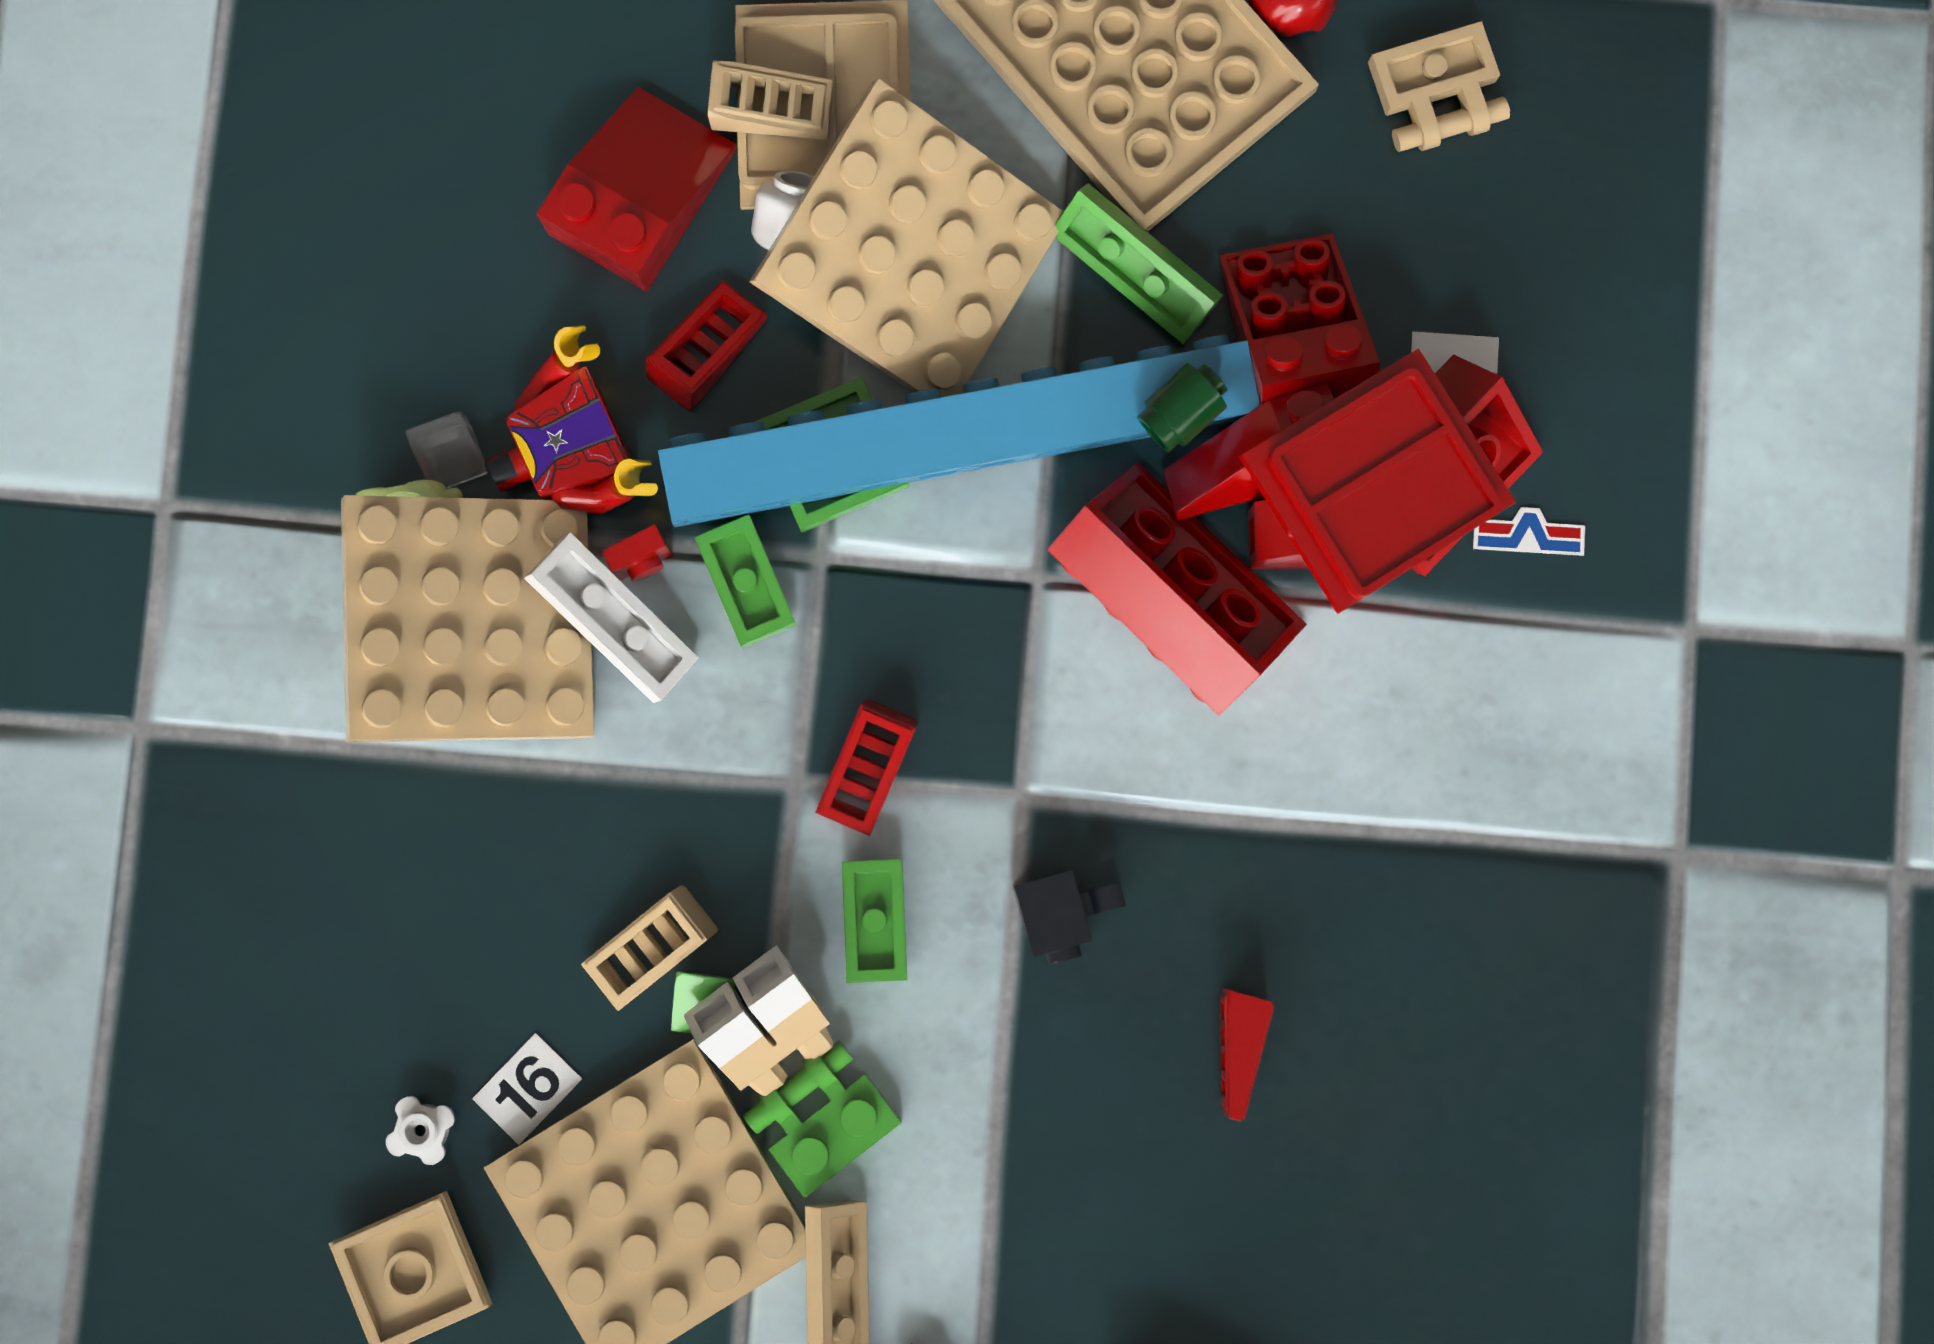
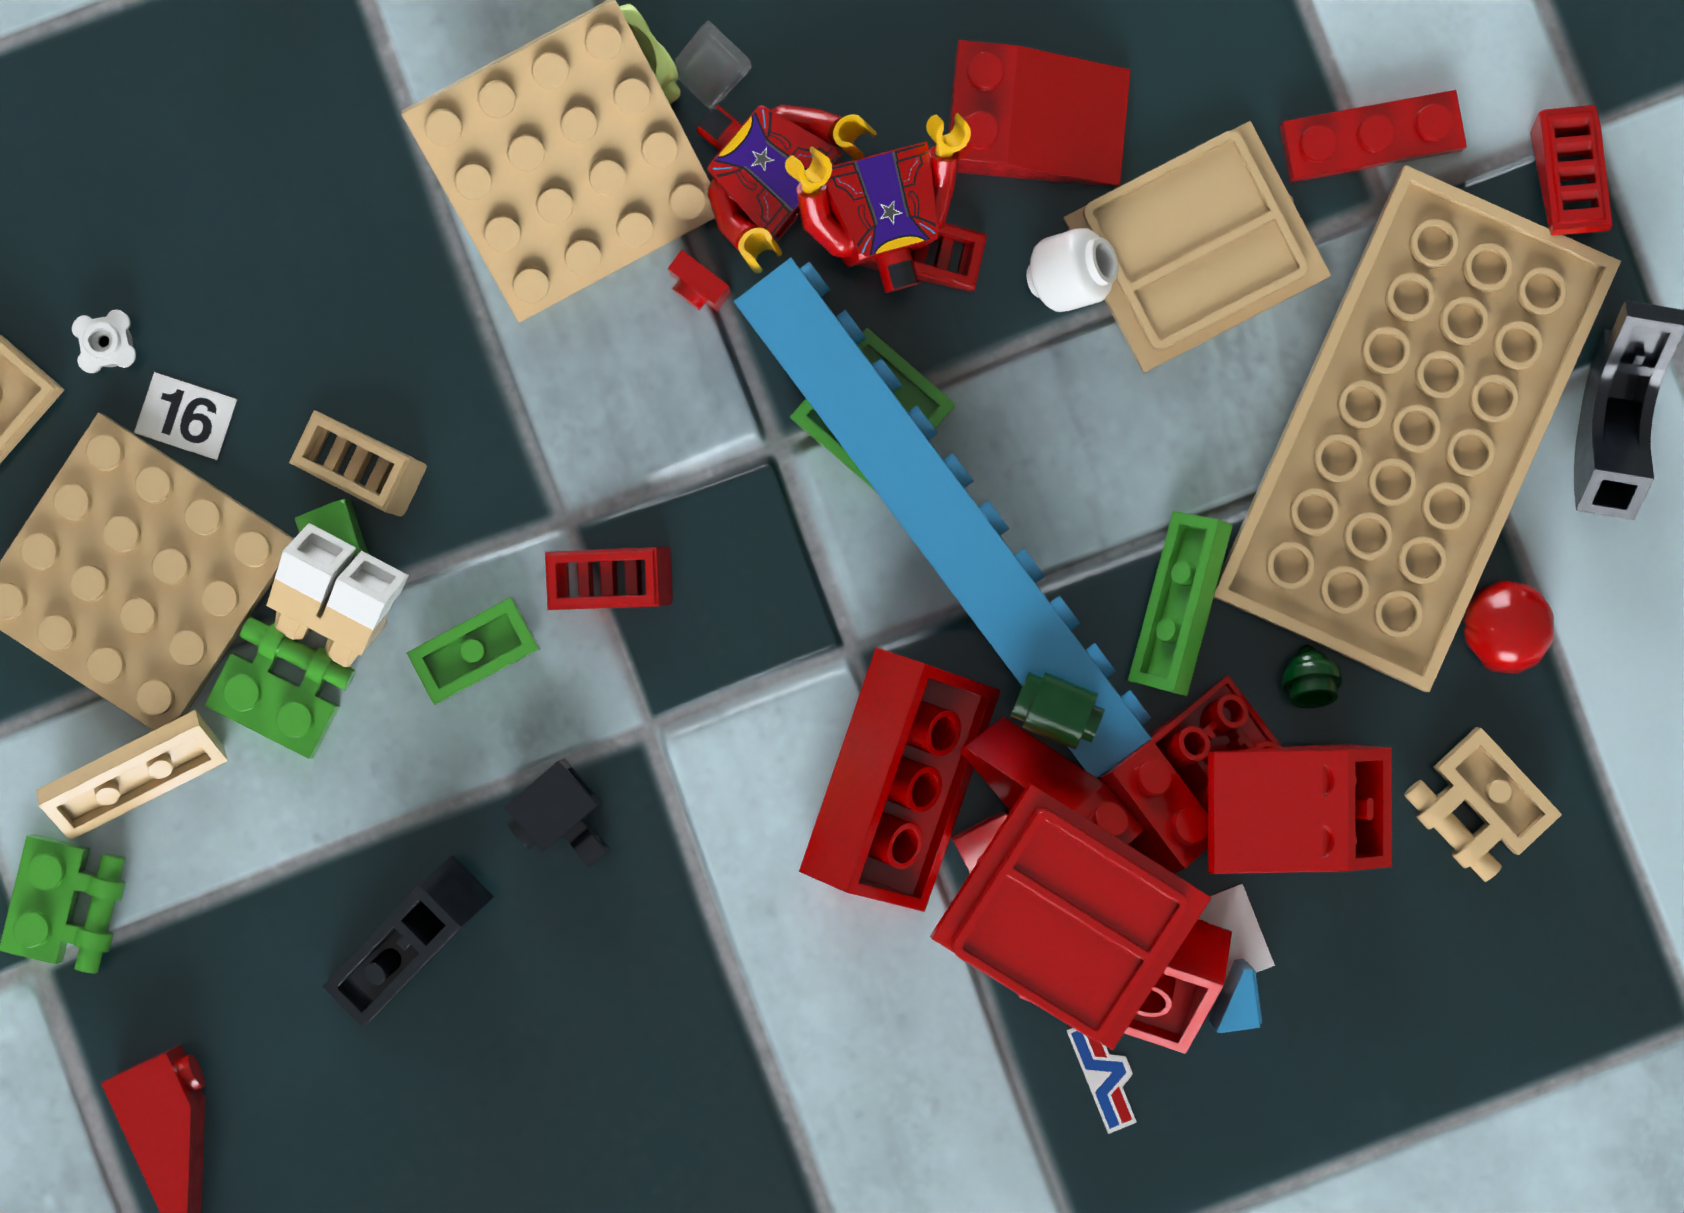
camera: 70 degrees right, 5 degrees up
white plate [524,532,699,703] -> none
bright green plate [694,514,797,649] -> none
tan slope [708,60,833,140] -> none
tan plate [749,78,1064,397] -> none
red slope [1220,988,1274,1122] -> none
none -> black slope [322,855,494,1028]
none -> torso [785,113,971,293]
none -> red slope [1208,743,1392,874]
none -> dark azure slope [1209,959,1262,1033]
none -> dark green plate [1282,645,1342,708]

